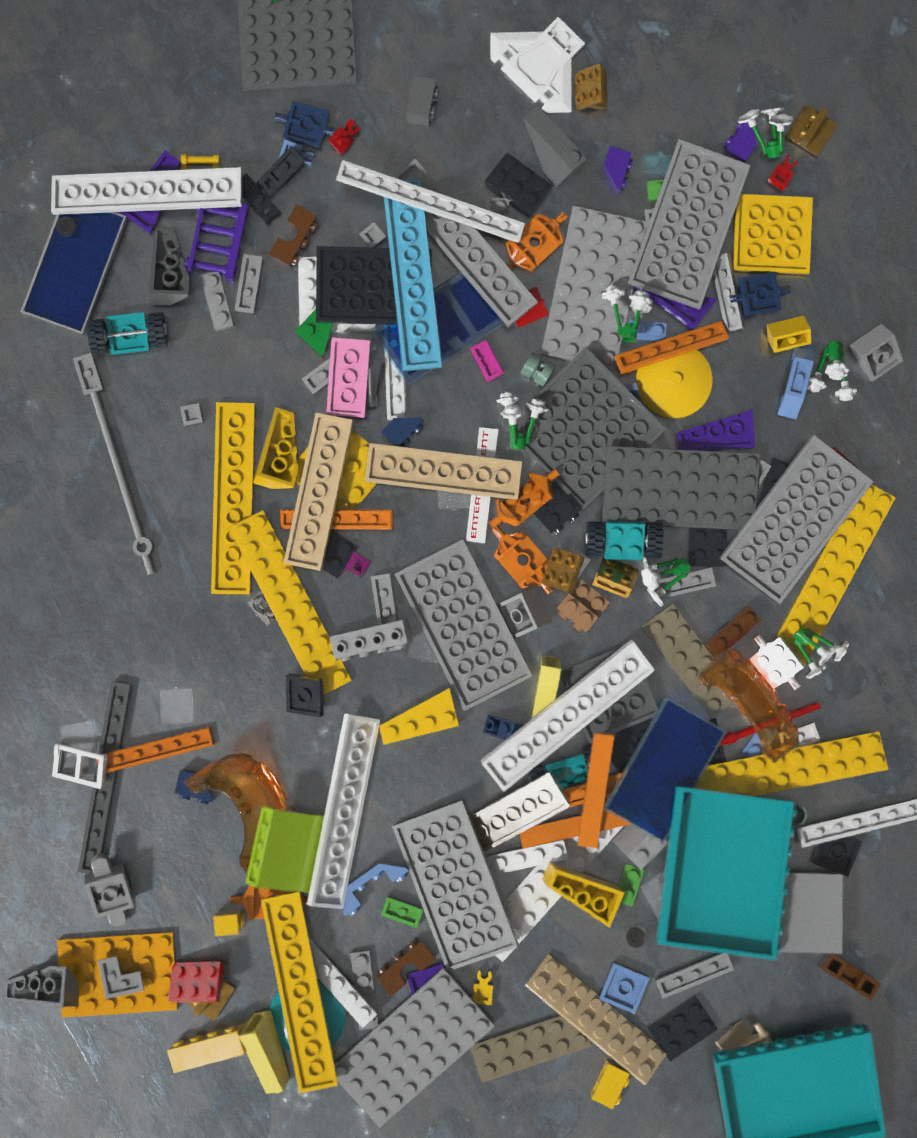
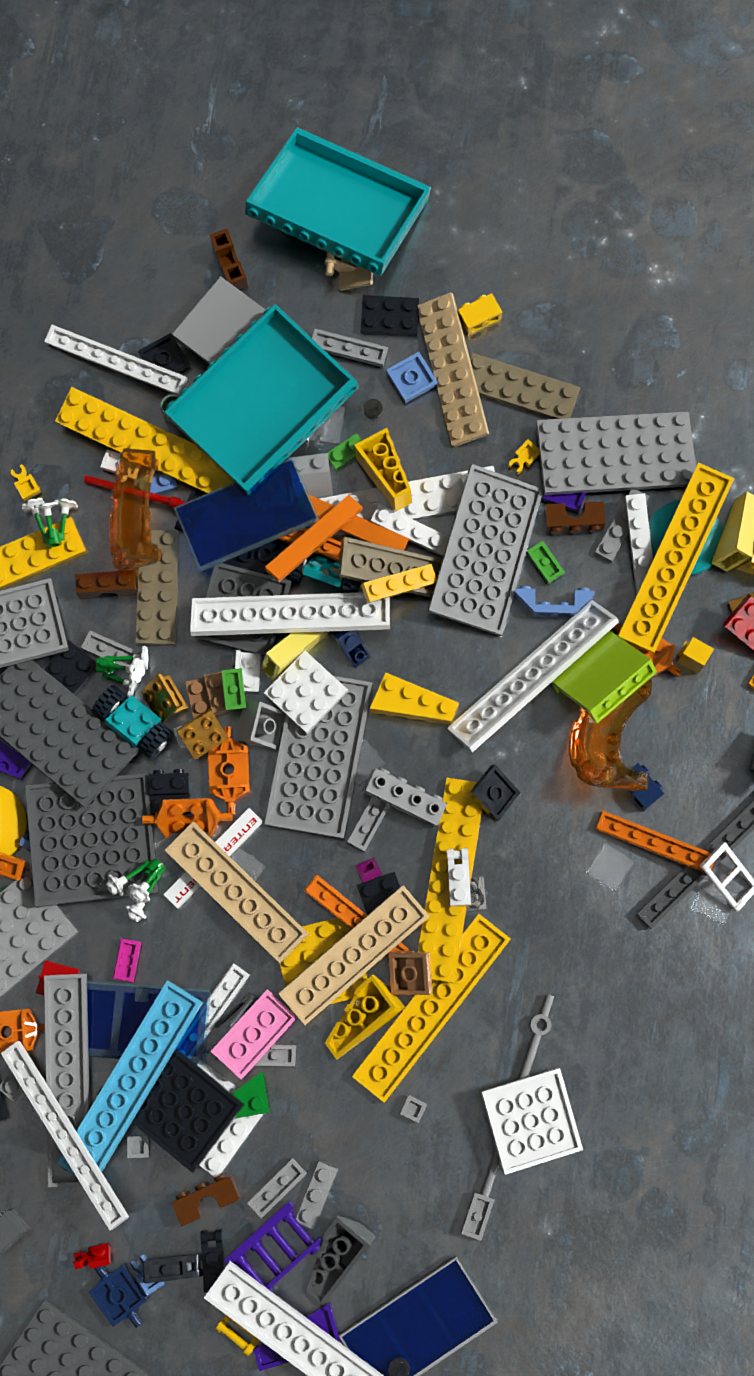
camera: 140 degrees left, 10 degrees down
plate [87,312,168,355] -> none
dark blue slope [381,417,424,447] -> none
sand green wheel [520,352,556,387] -> none
white plate [750,634,805,690] -> none
none -> yellow plate [11,464,41,501]
none -> bright green plate [221,668,247,710]
none -> white bracket [232,650,261,693]
none -> white plate [264,651,348,734]
none -> yellow plate [361,564,437,604]
none -> medium nougat plate [387,951,432,995]
none -> white plate [447,848,471,907]
none -> white plate [480,1068,583,1175]

